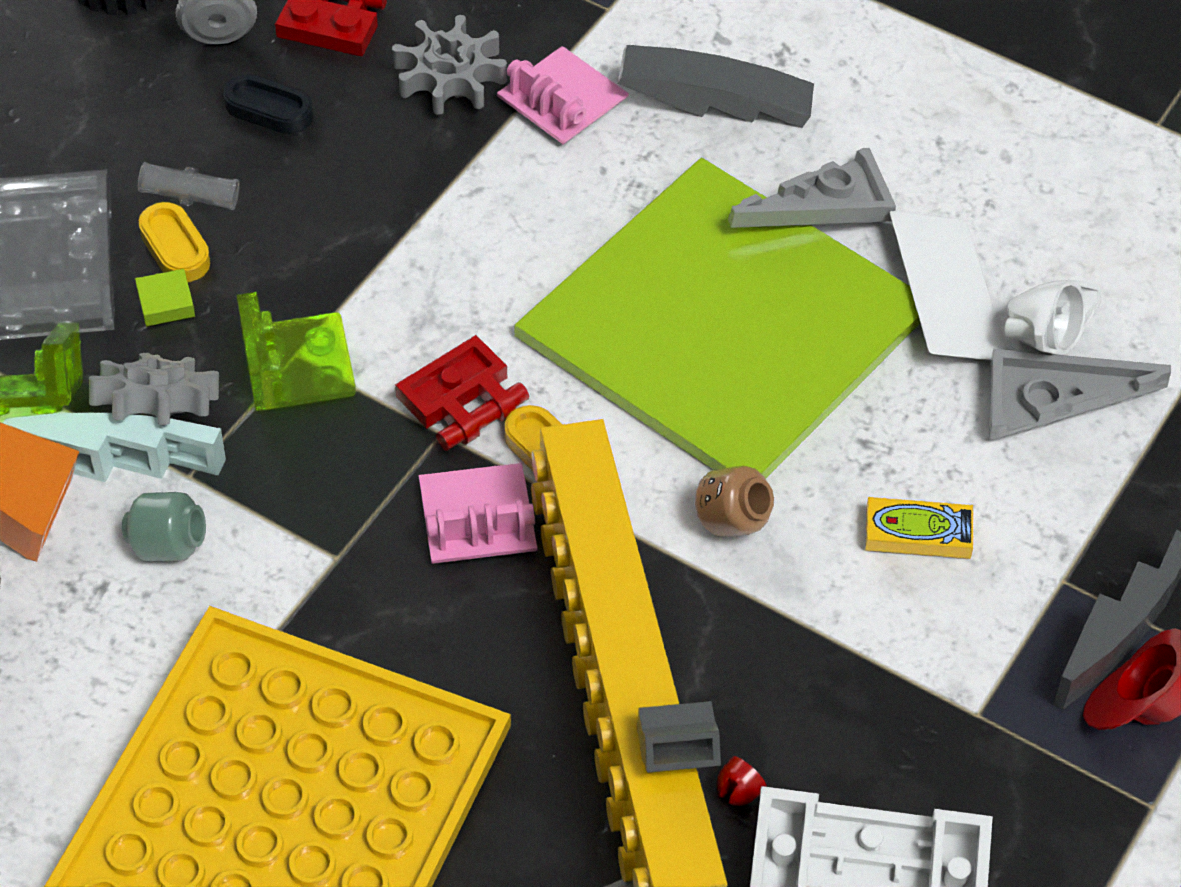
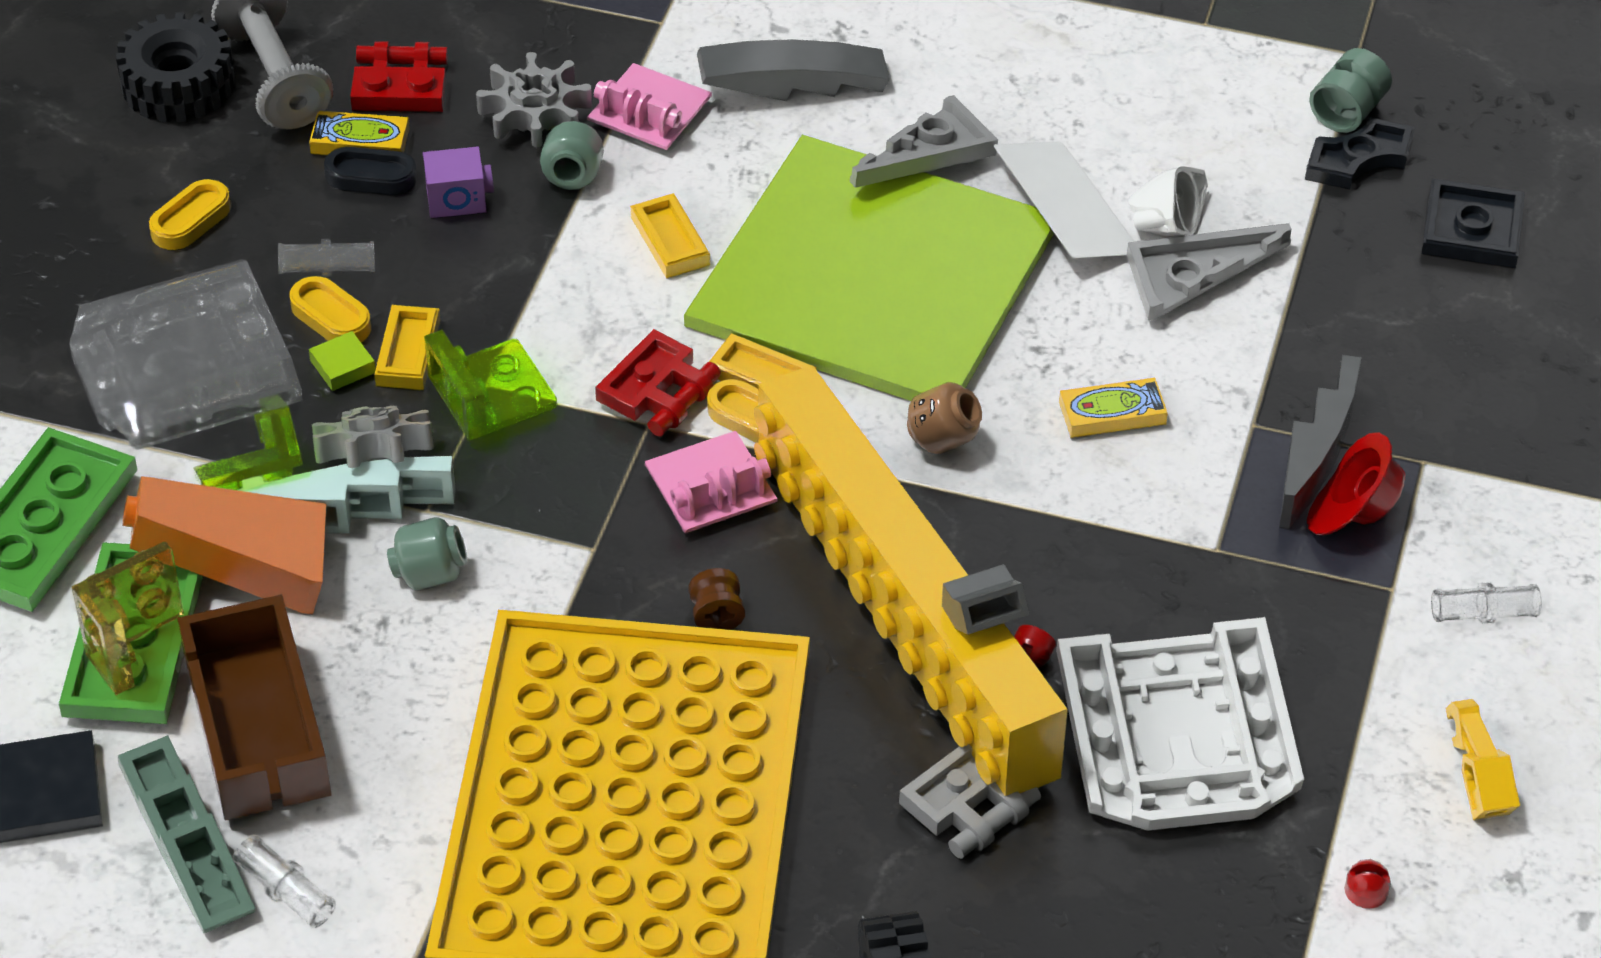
camera: 15 degrees left, 5 degrees down
none -> yellow tile [149,179,231,250]
none -> tile [309,111,409,155]
none -> yellow tile [374,305,441,390]
none -> medium lavender brick [423,146,494,218]
none -> sand green head [540,121,604,190]
none -> yellow tile [630,193,710,279]
none -> reddish brown wheel [689,568,745,630]
none -> yellow tile [709,333,816,388]

